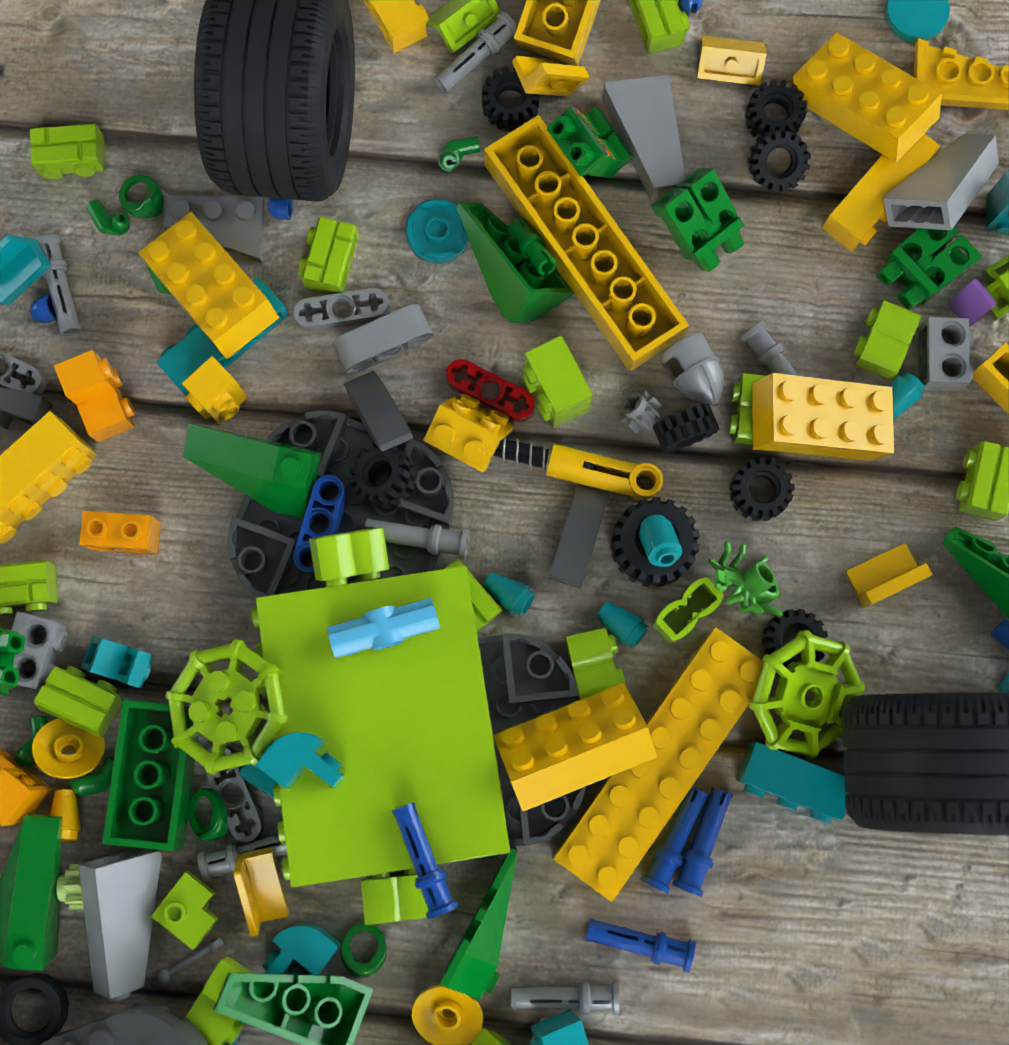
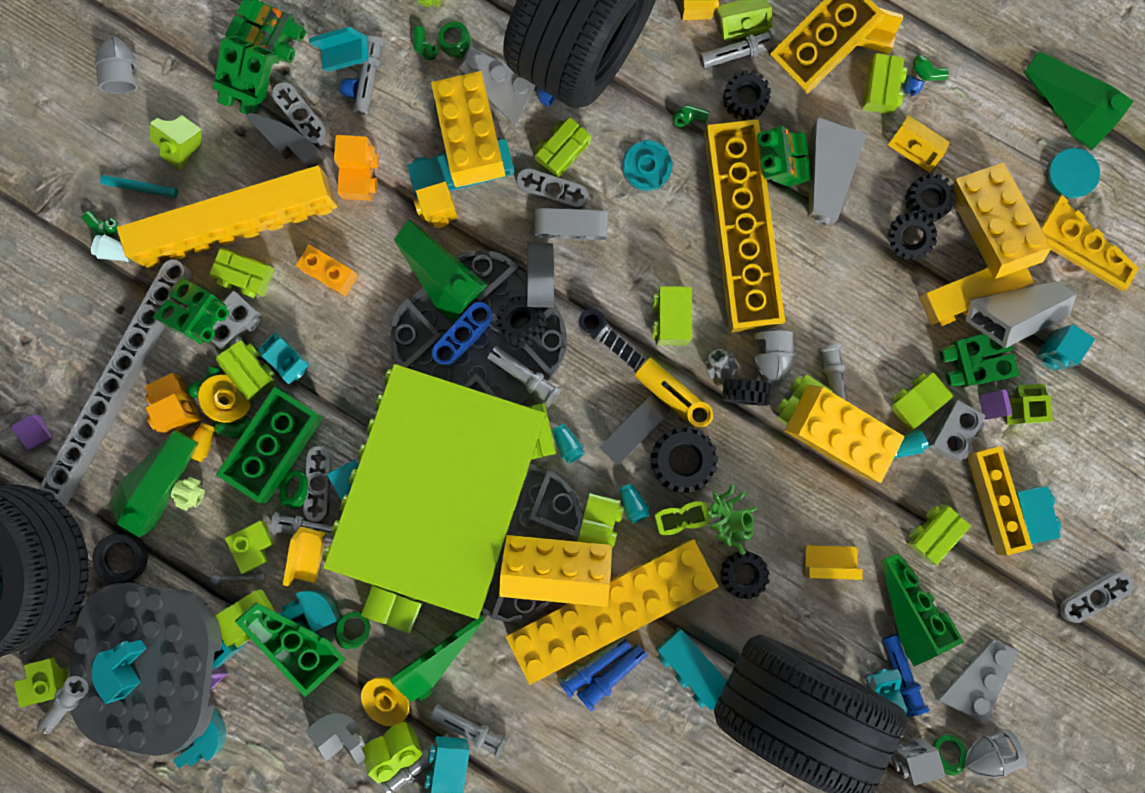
camera: 30 degrees right, 5 degrees up
light grey slope [78,848,162,1001] -> none
lime plate [165,639,288,775] -> none
teal brick [255,732,345,789] -> none
lime brick [309,527,389,586] -> none
medium azure piece [327,598,440,658] -> none
blue pin [392,802,459,919] -> none
yellow bracket [423,394,514,473] -> none
red beam [446,359,535,422] -> none
green wedge [456,202,574,323] -> none
green pin [508,217,557,276] -> none
yellow panel [512,56,590,97] -> none
blue pin [585,918,696,973] -> none
teal brick [639,515,682,567] -> none
green hips [650,168,745,272] -> none
black tyre [729,457,795,521] -> none
lime plate [749,630,865,760] -> none

